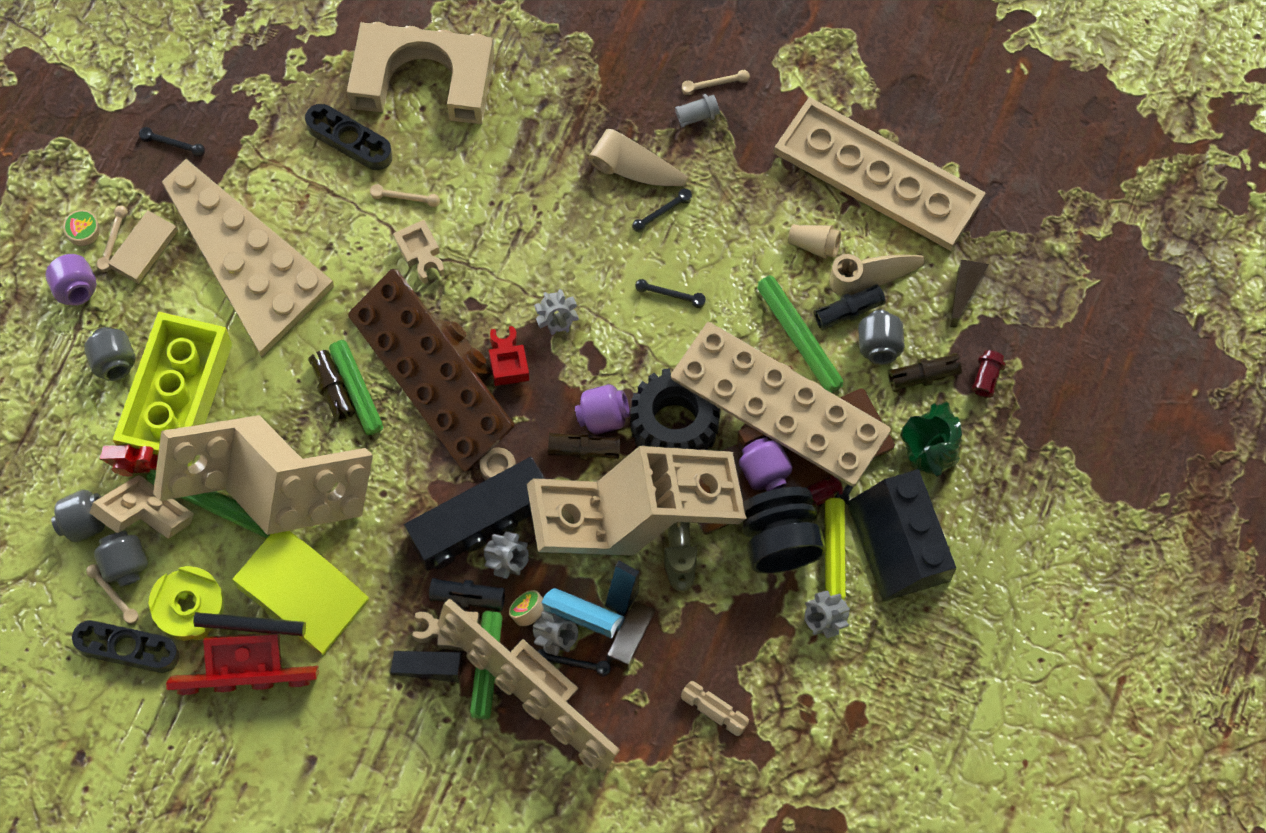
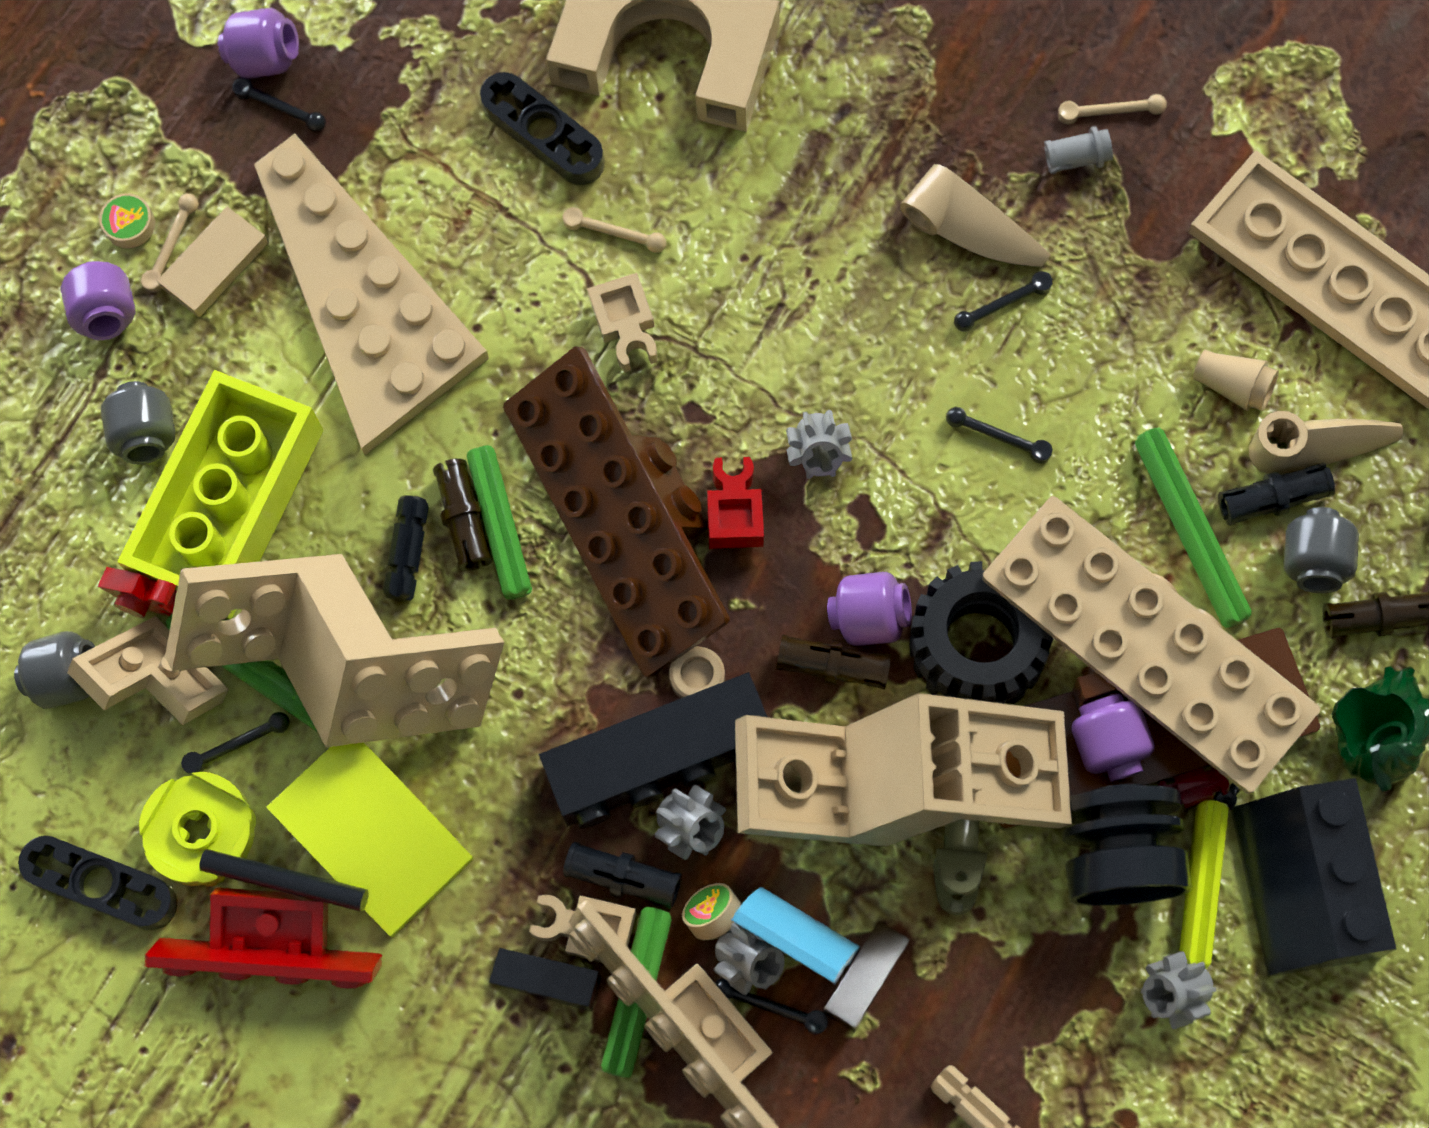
camera: 15 degrees right, 5 degrees up
tan hinge [86,564,139,625] -> none
dark grey head [94,530,148,587] -> none
black piece [605,560,639,617] -> none
none -> black hinge [181,712,290,775]
none -> medium lavender head [218,8,299,79]
none -> black axle [383,495,429,601]

